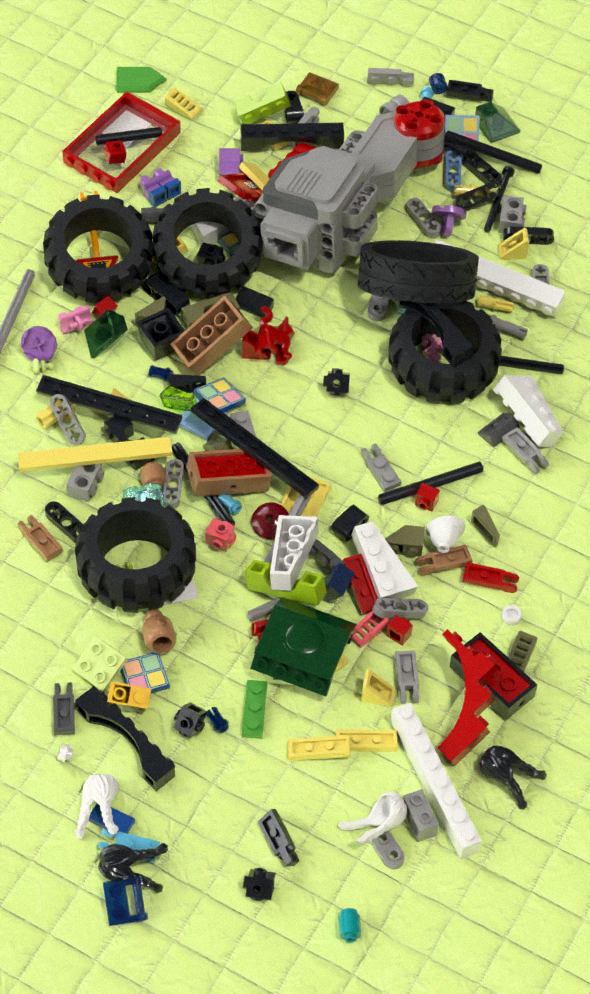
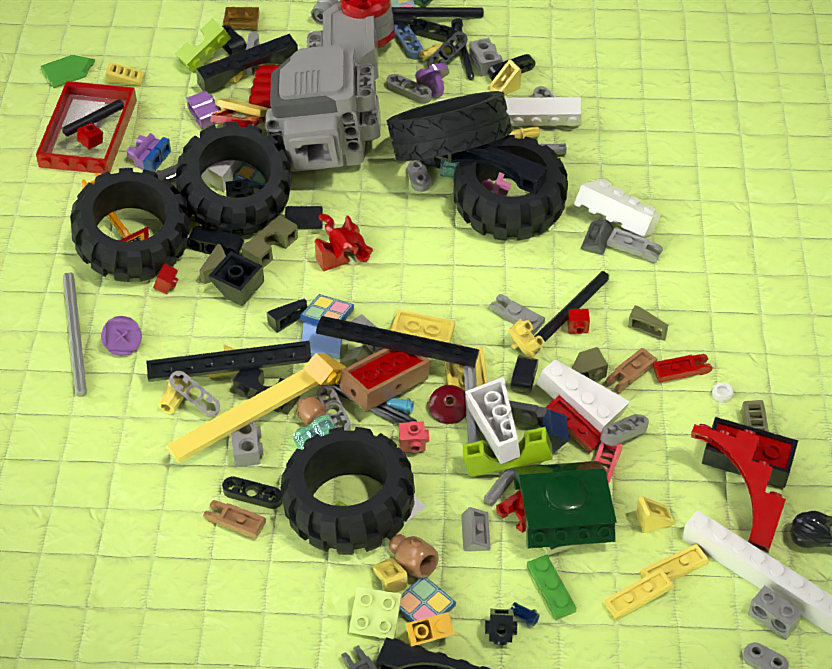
camera: 25 degrees left, 5 degrees down
yellowish green hair [29,358,54,374] -> none
bright pink hips [58,305,93,334] -> none
clear green slope [84,309,128,359] -> none
clear blue pin [149,365,173,382] -> none
clear neon green slope [160,386,197,411] -> none
medium nougat brick [170,296,253,375] -> none
black brick [323,368,350,396] -> none
white hair [337,792,407,845] -> none
red plate [386,615,413,646] -> none
light grey hinge [395,650,419,704] -> none
white hat [426,516,466,553] -> none
black axle [472,352,564,374] -> none
none -> yellow slope [303,353,347,385]
none -> light yellow slope [372,558,408,593]
none -> light yellow tile [391,310,455,343]
none -> light grey slope [461,507,491,551]
none -> light yellow hips [507,319,545,358]

